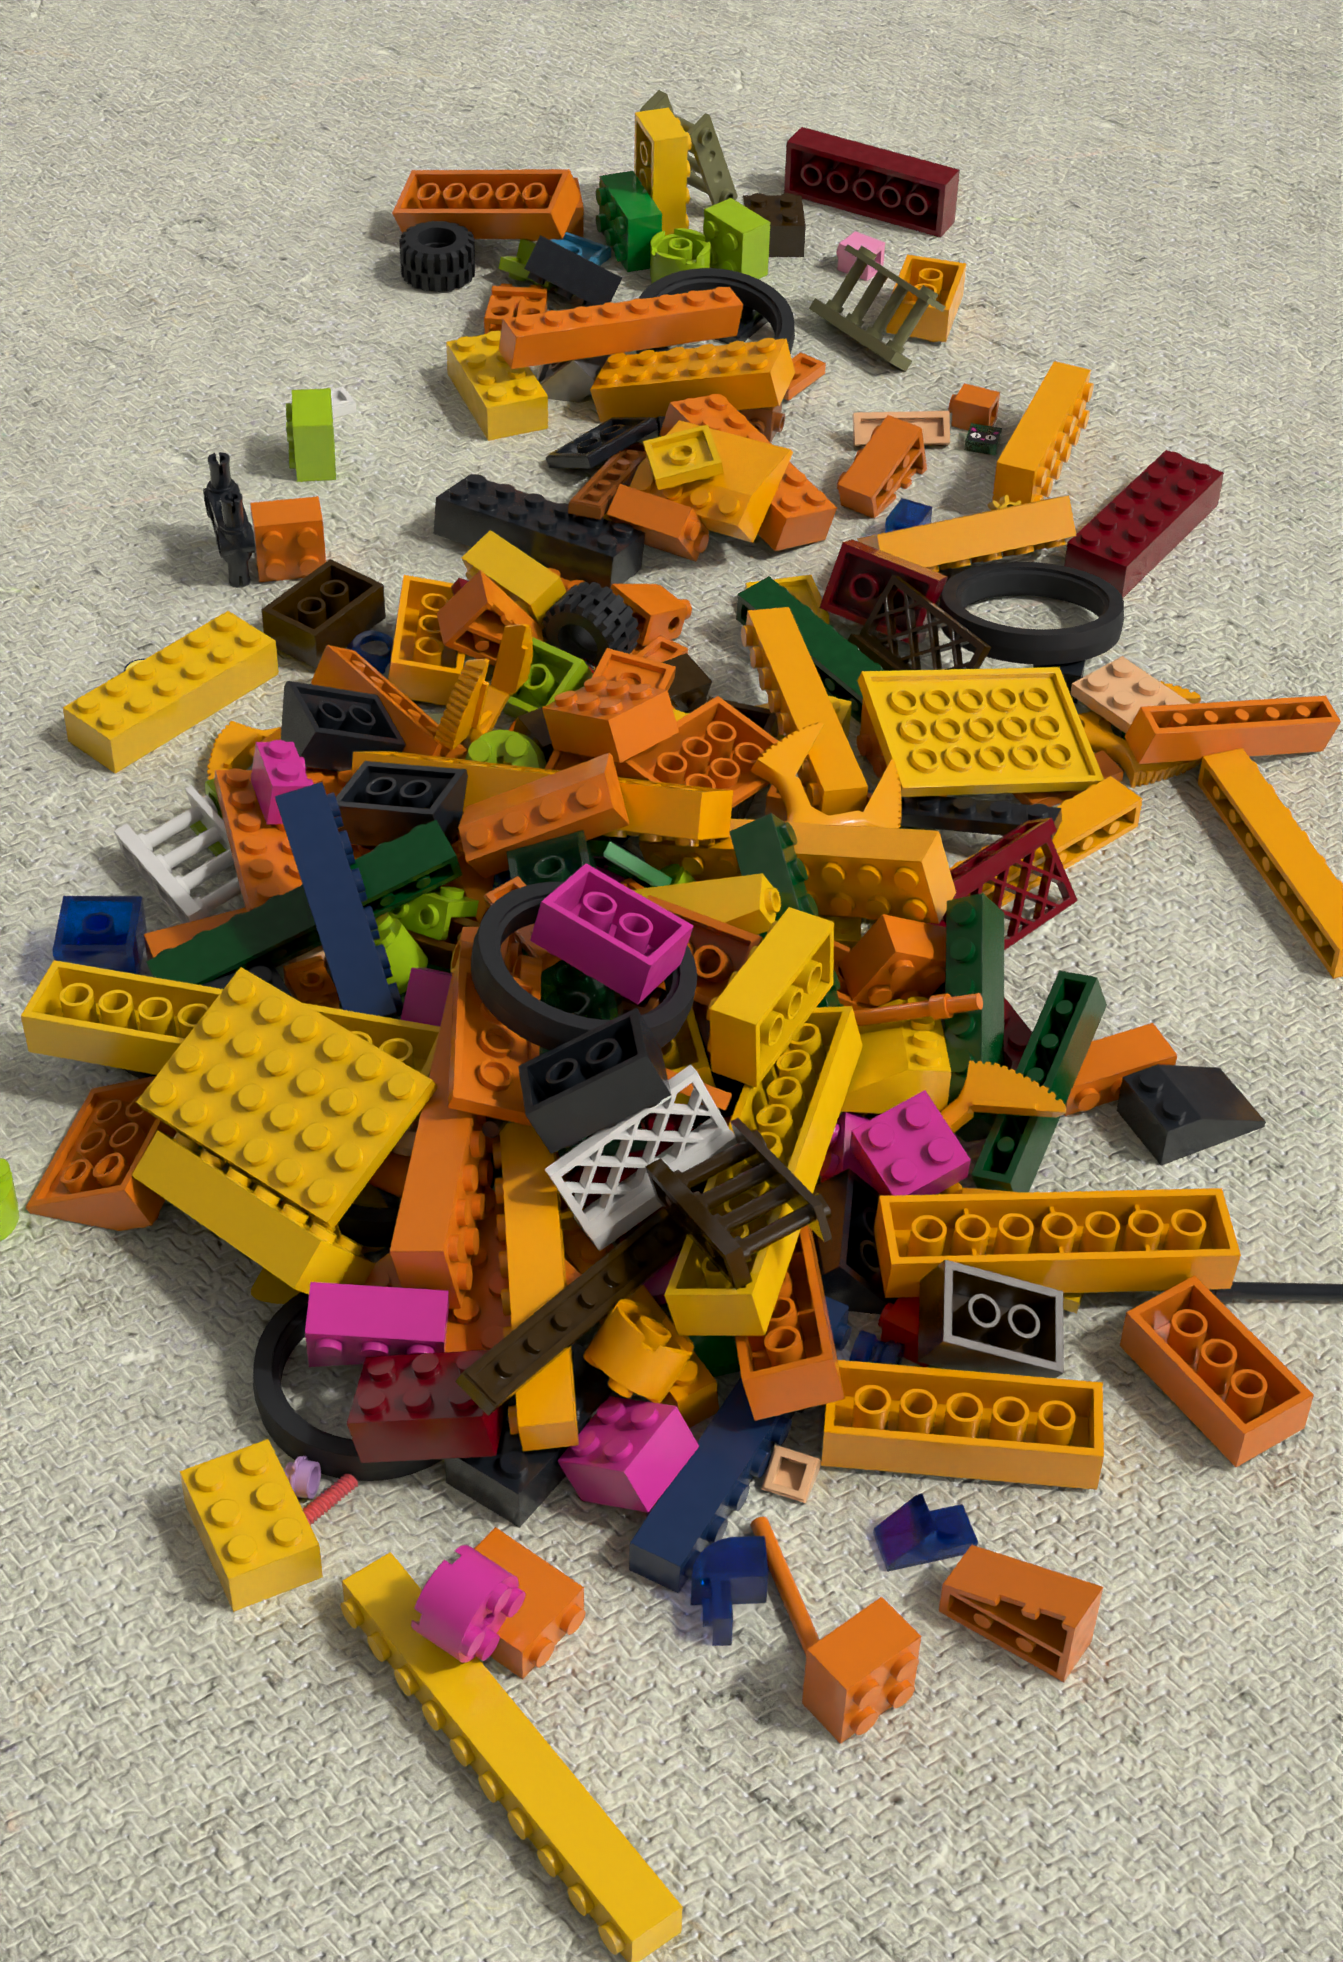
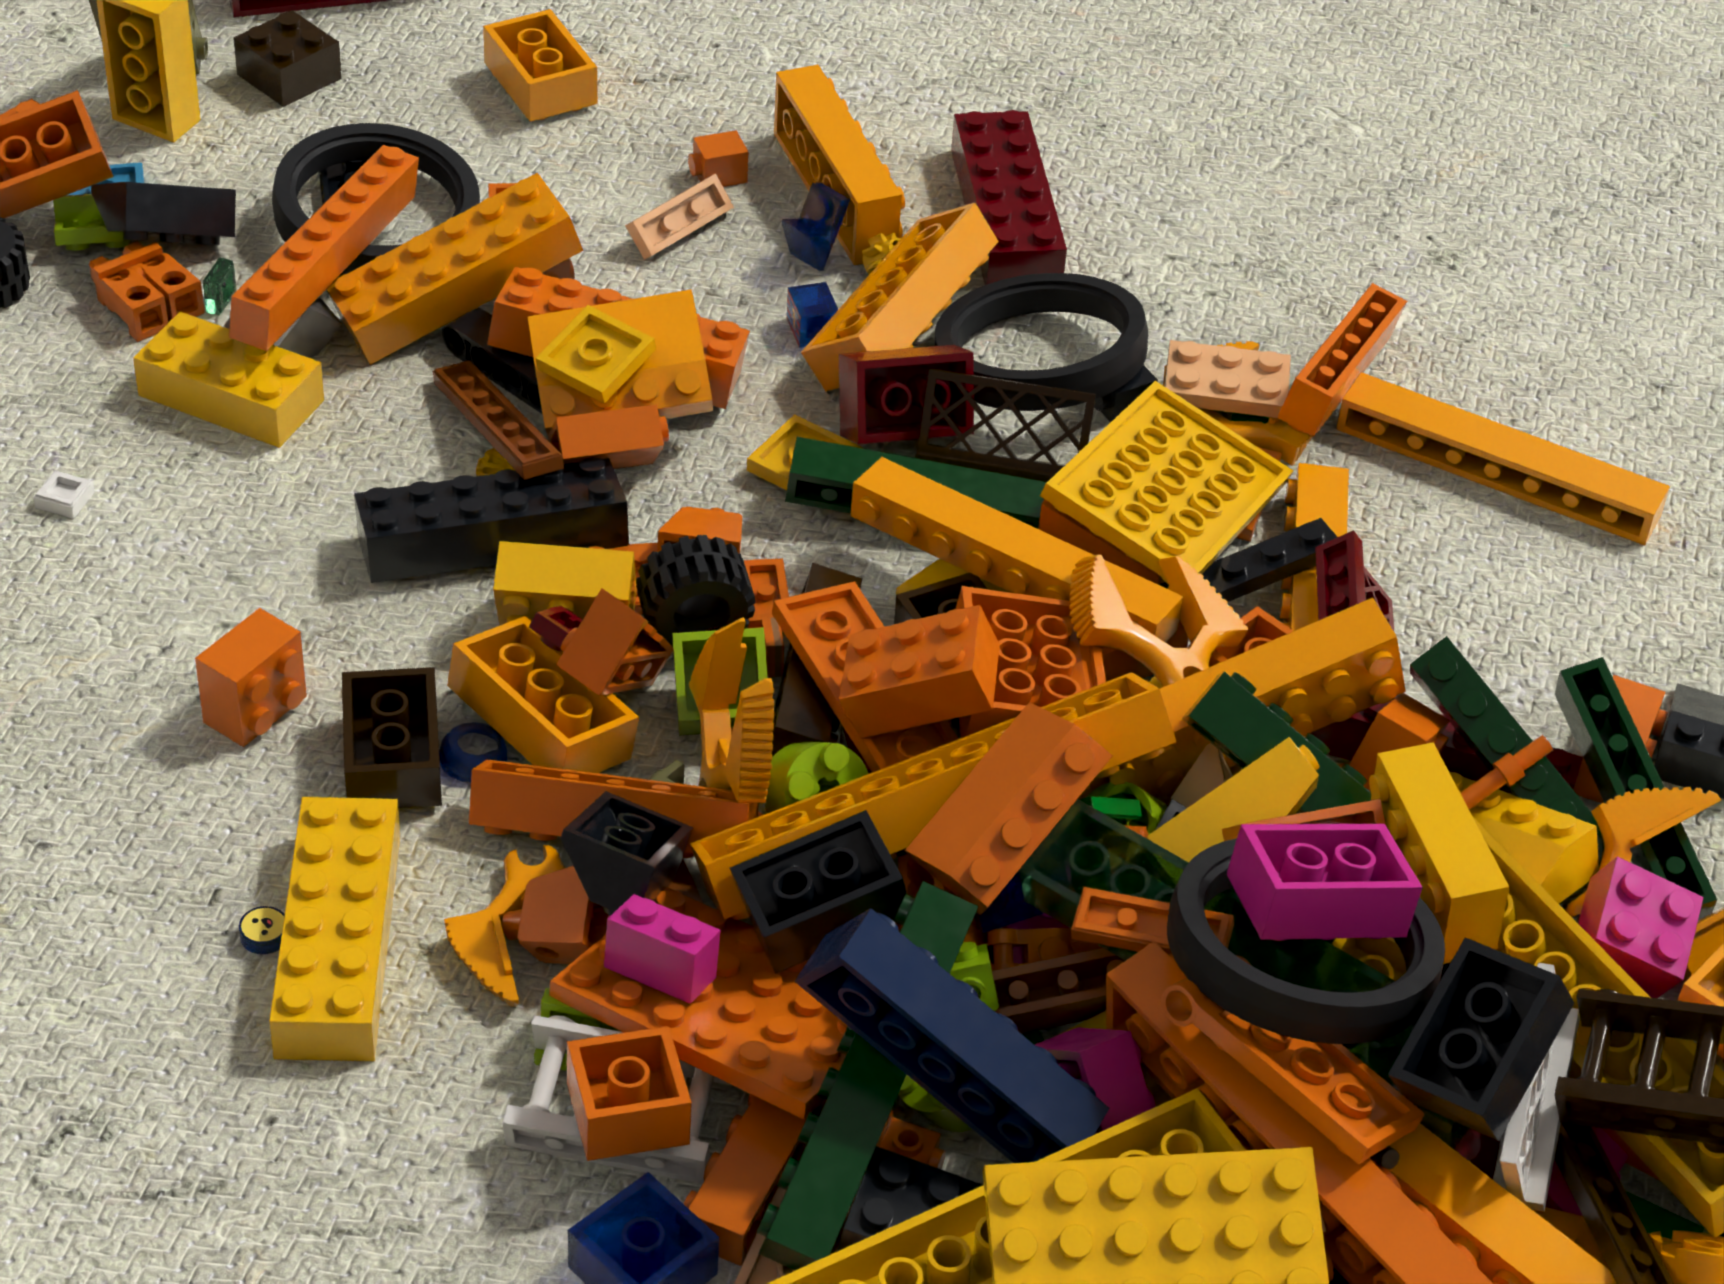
camera: 45 degrees left, 0 degrees up
black piece [203,452,256,588] -> none
lime brick [286,388,336,482] -> none
black tile [546,417,658,468] -> none
green brick [595,171,662,272] -> none
lime brick [650,228,711,284] -> none
lime brick [703,198,770,279] -> none
olive fence [809,244,946,372] -> none
bright pink brick [836,231,885,281] -> none
orange wedge [837,415,927,519] -> none
clear green tile [964,423,1002,455] -> none
none -> orange brick [567,1026,692,1161]
none -> clear blue slope [782,183,850,271]

